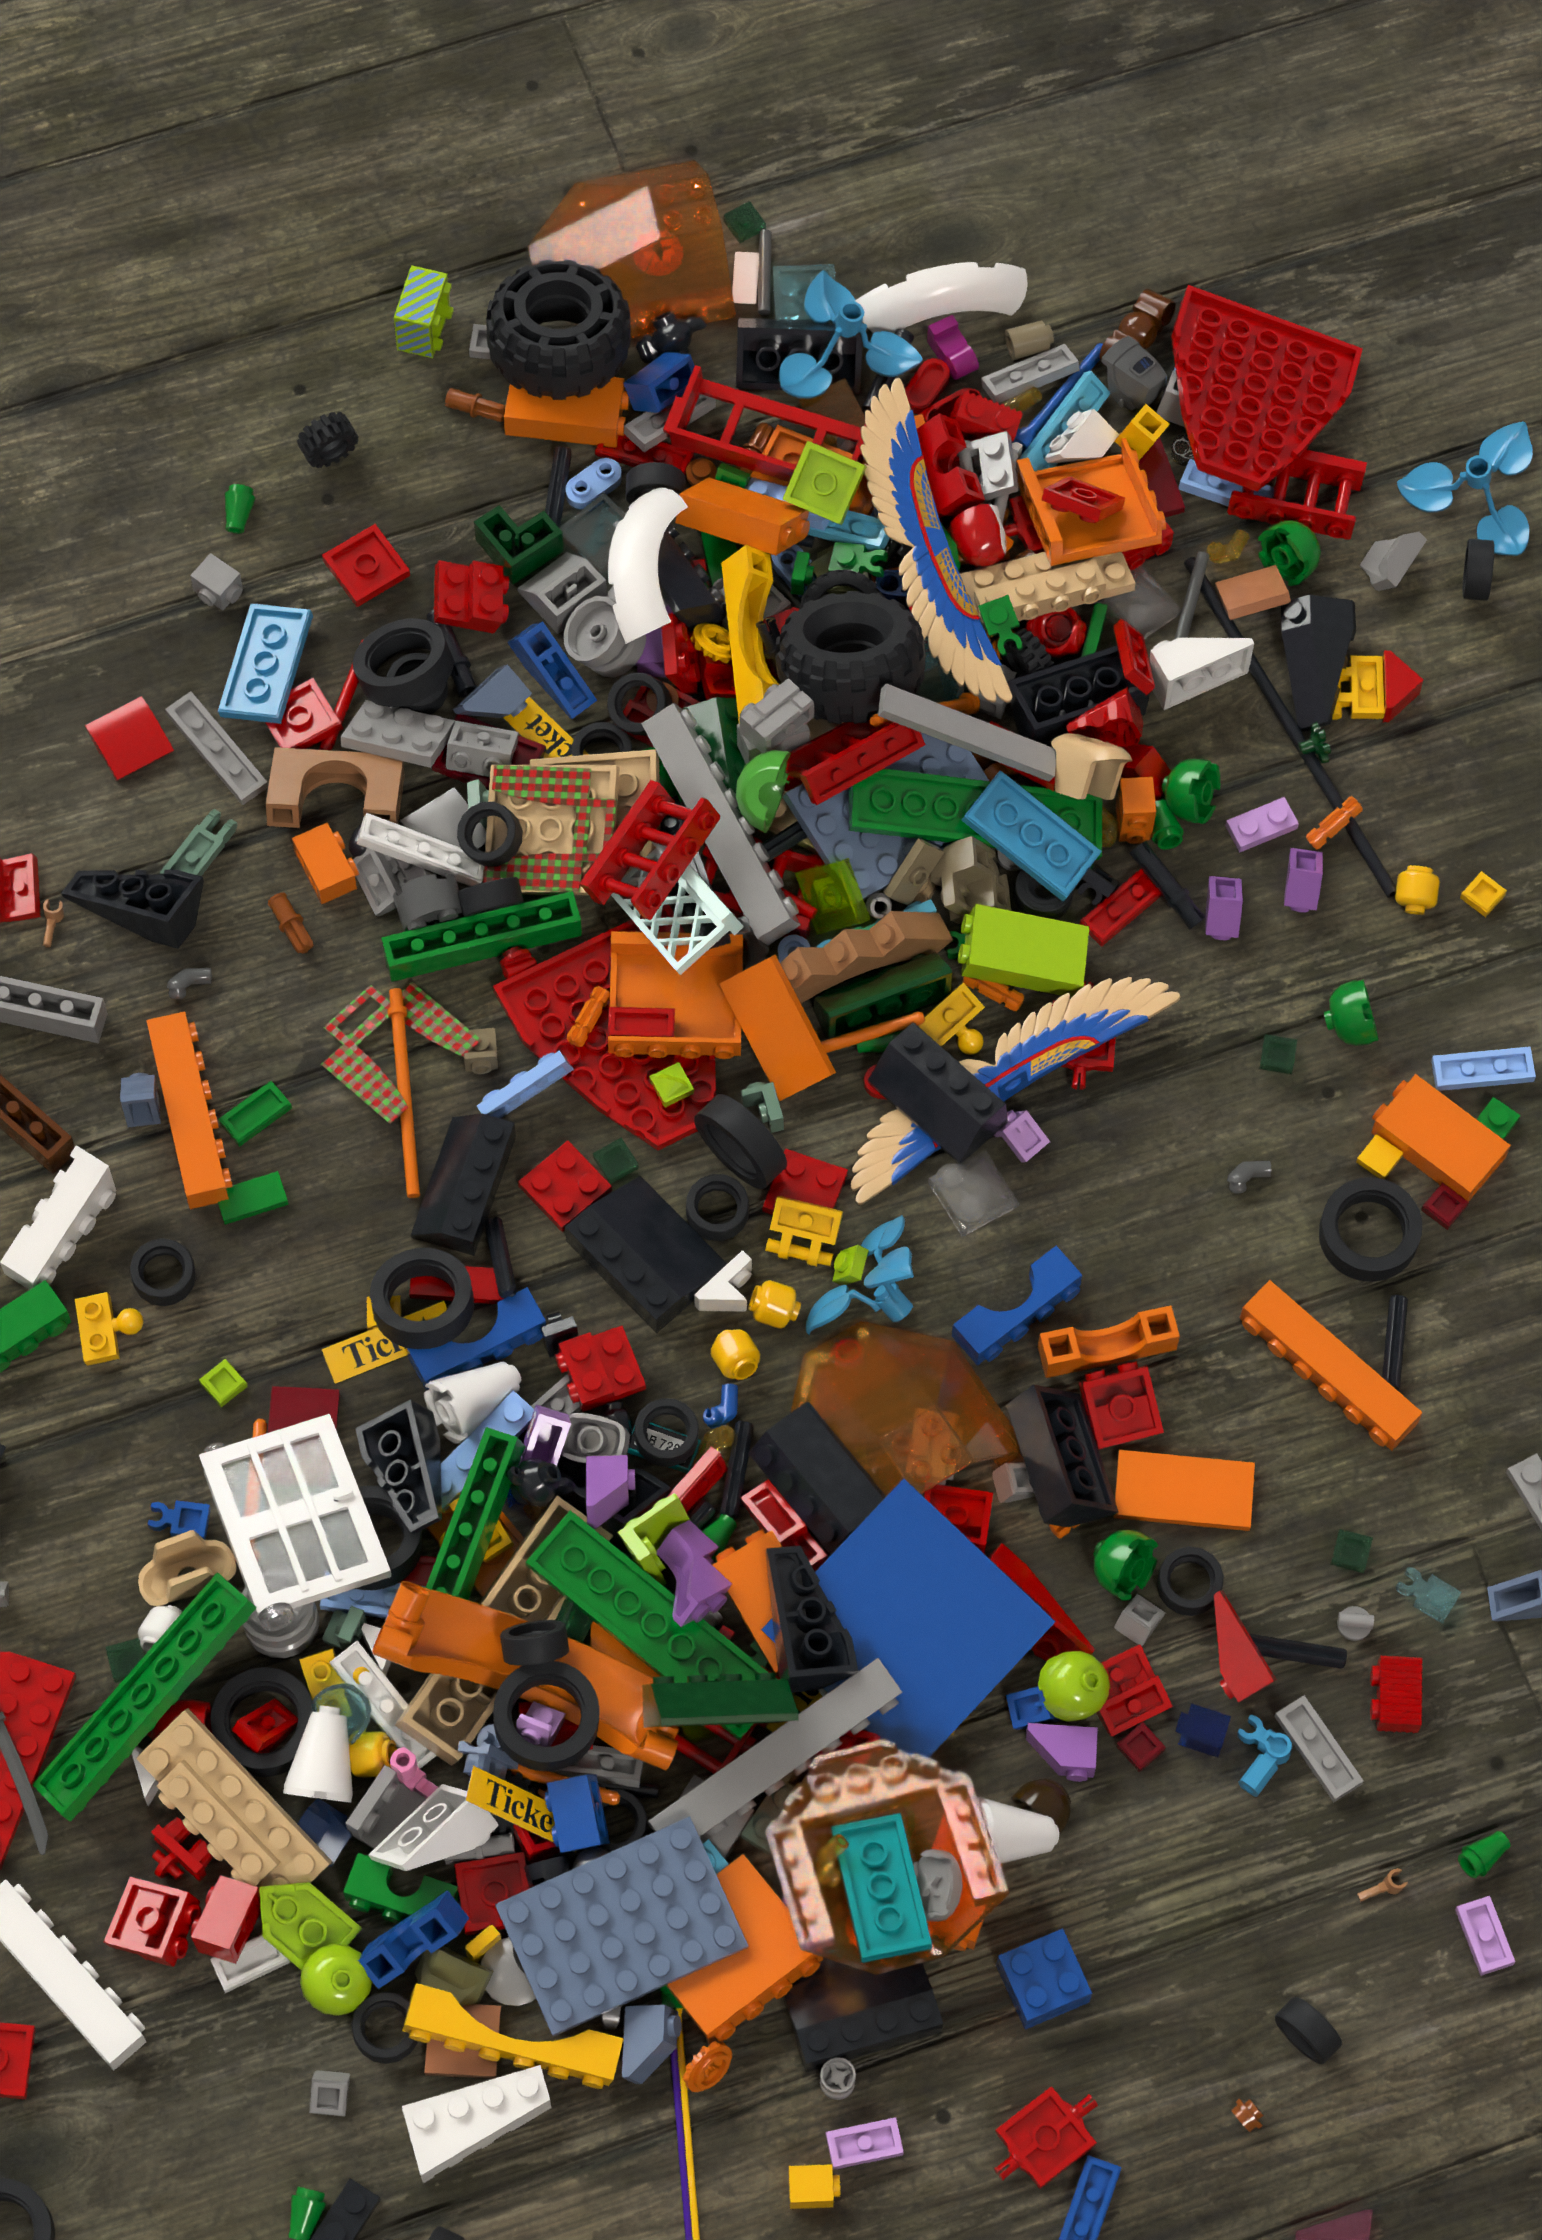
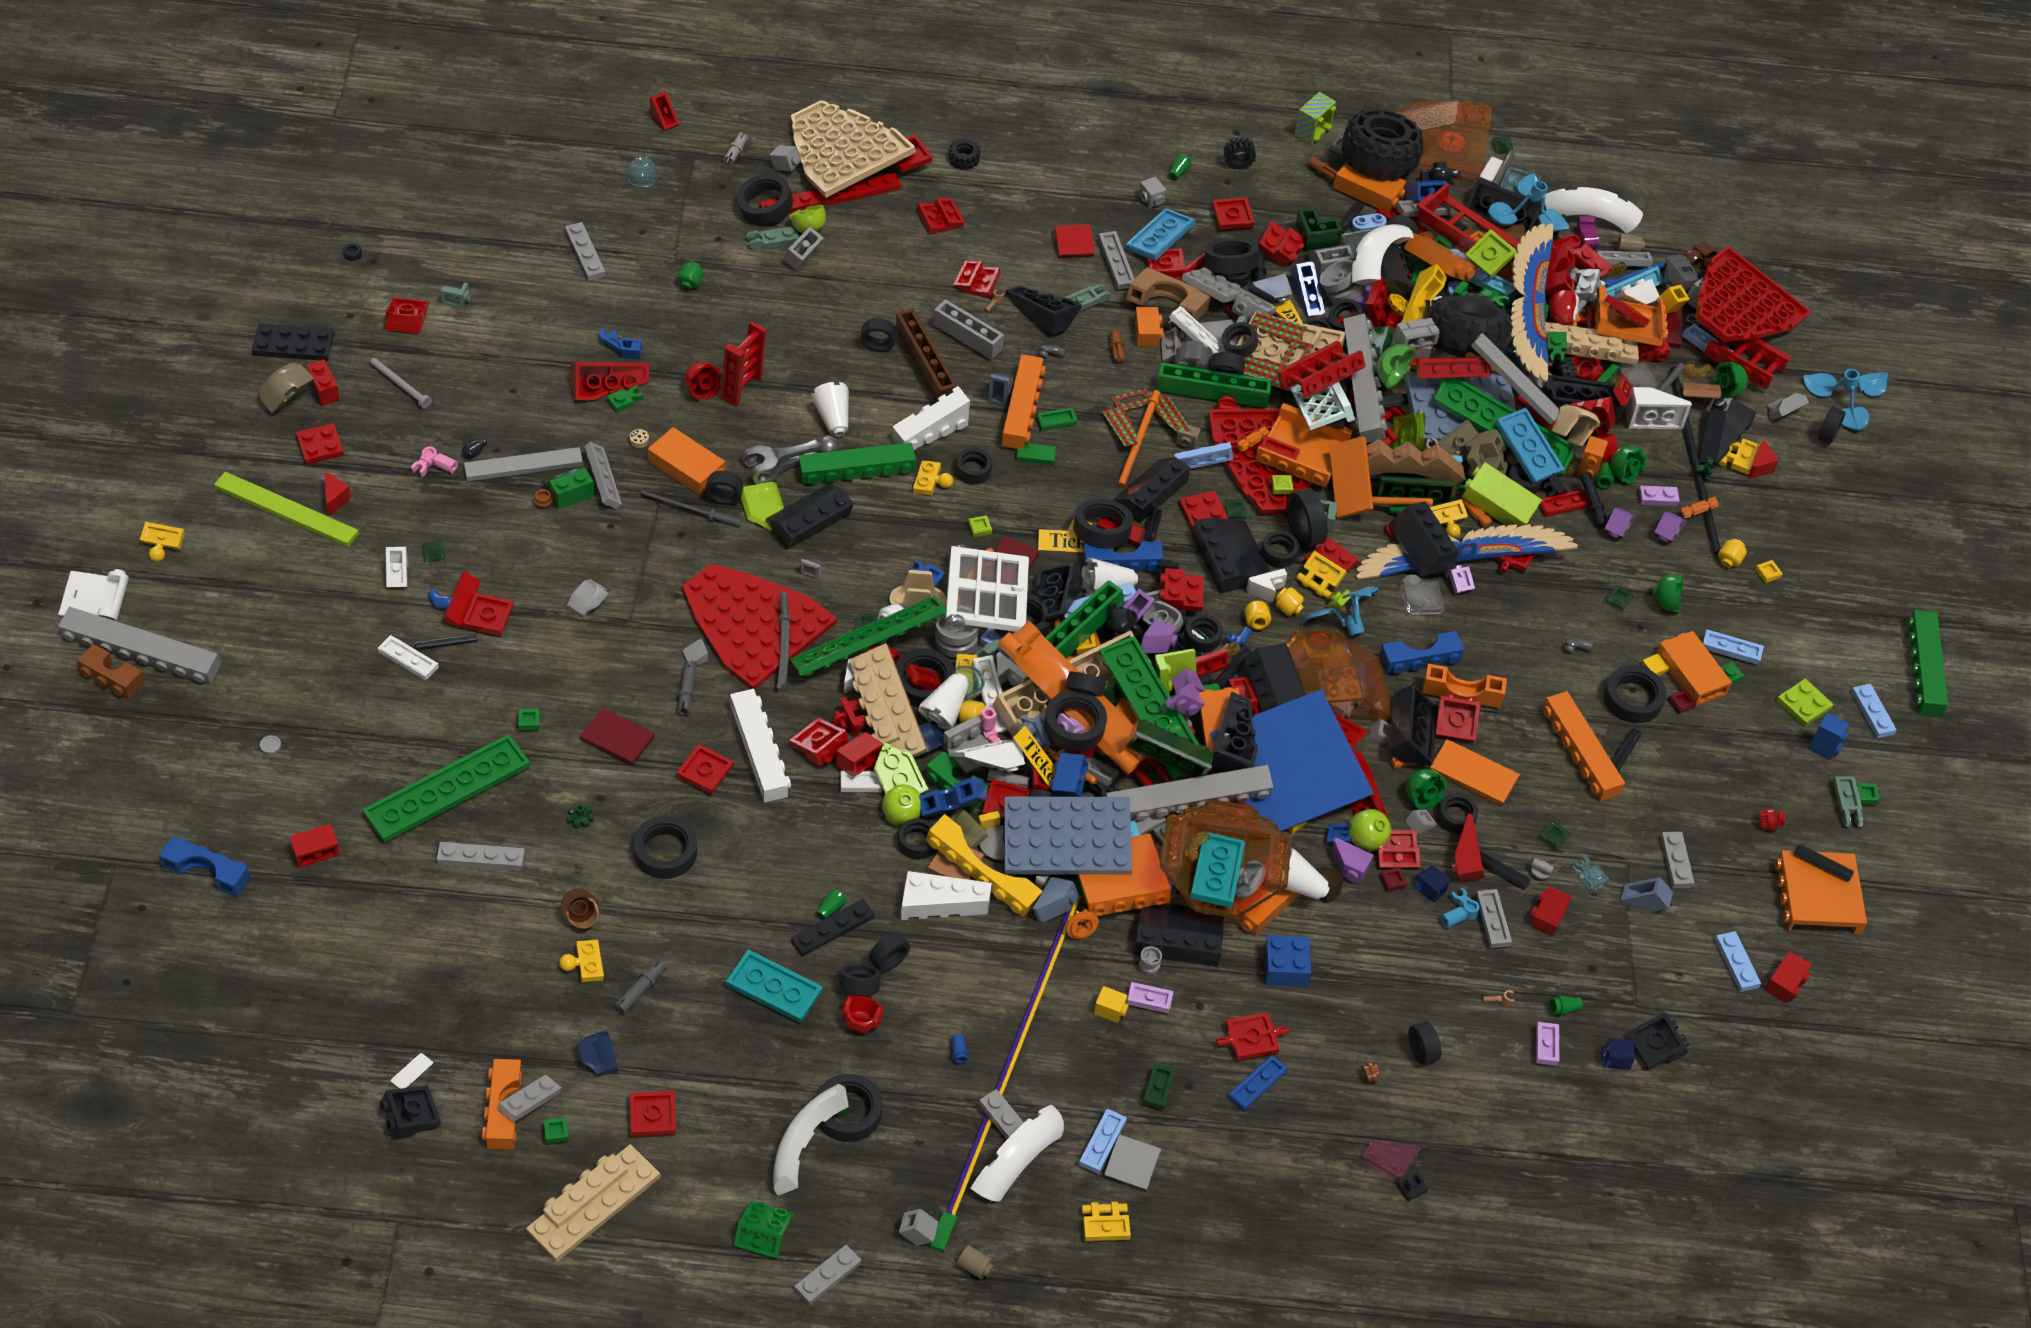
camera: 20 degrees right, 15 degrees down
light grey slope [309,2070,350,2116] -> none

